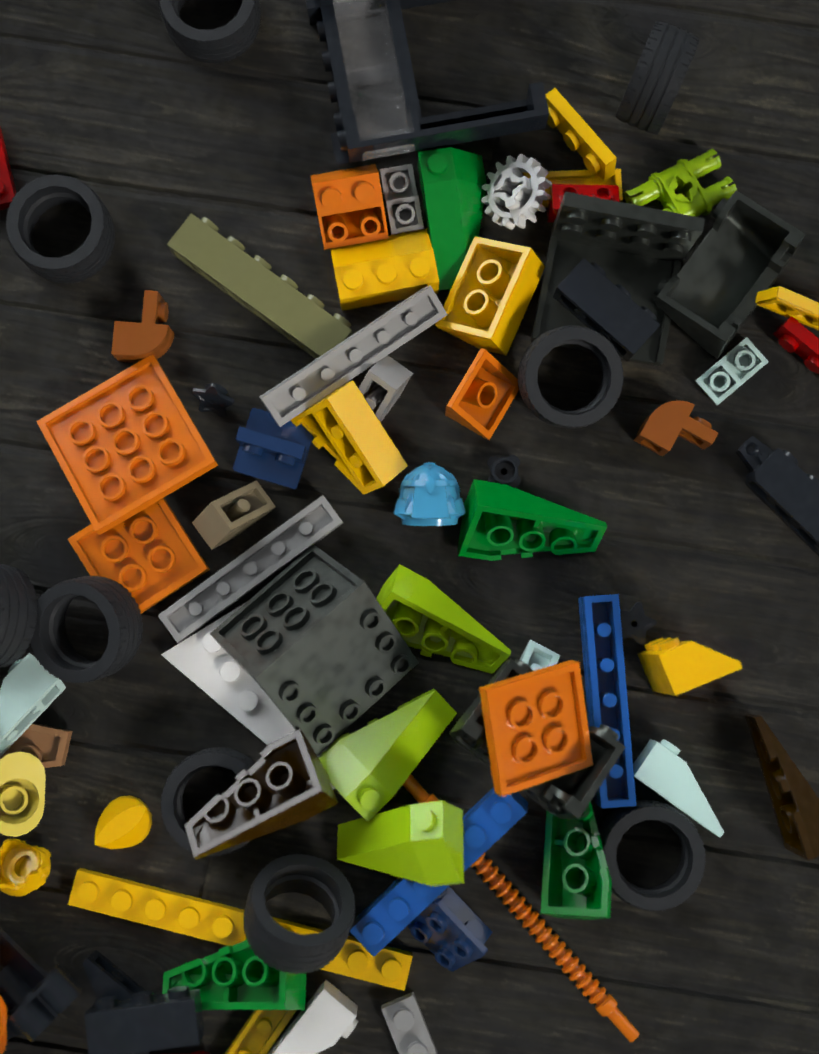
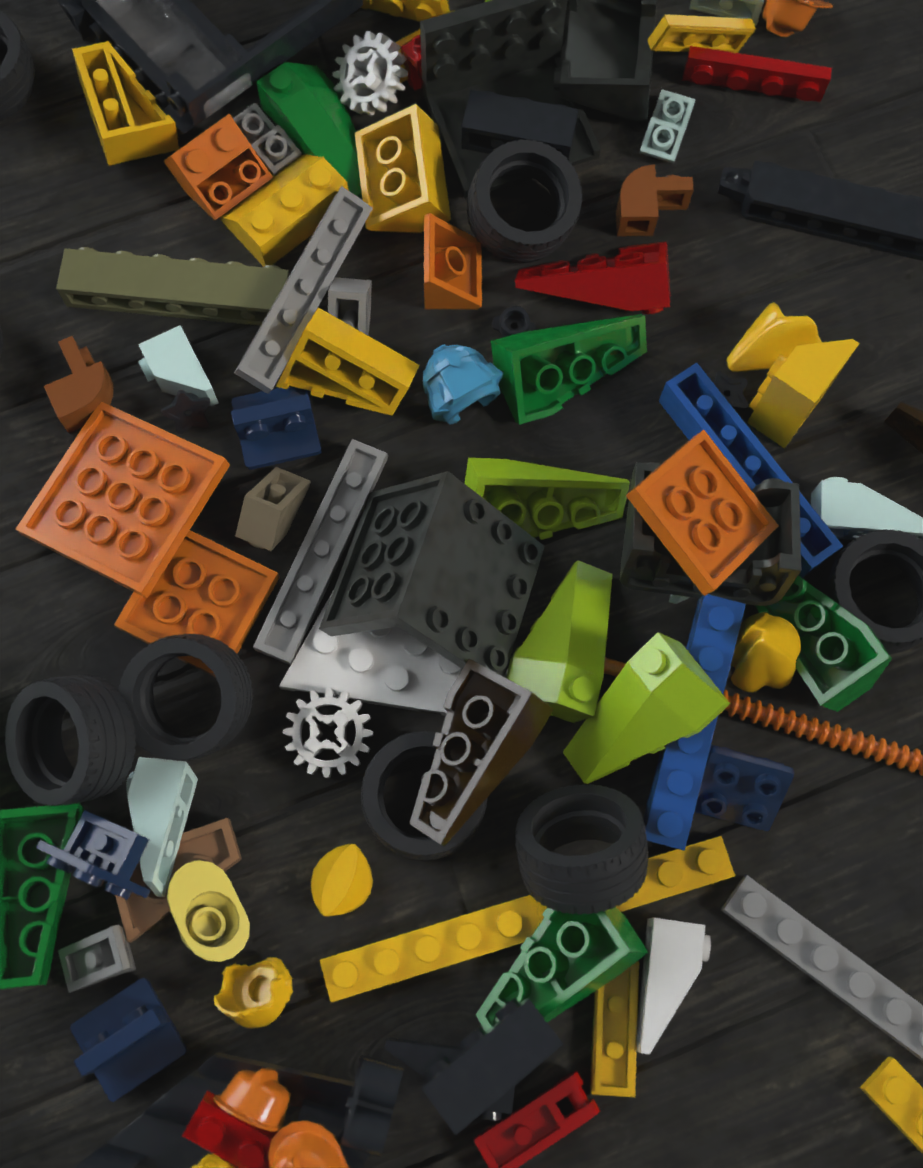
camera: 30 degrees left, 10 degrees down
none -> yellow wedge [72,42,179,166]
none -> light aqua slope [138,325,219,406]
none -> white gear [283,688,374,778]
none -> red wedge [515,241,670,314]
none -> yellow hat [727,302,822,371]
none -> yellow hat [731,612,801,693]

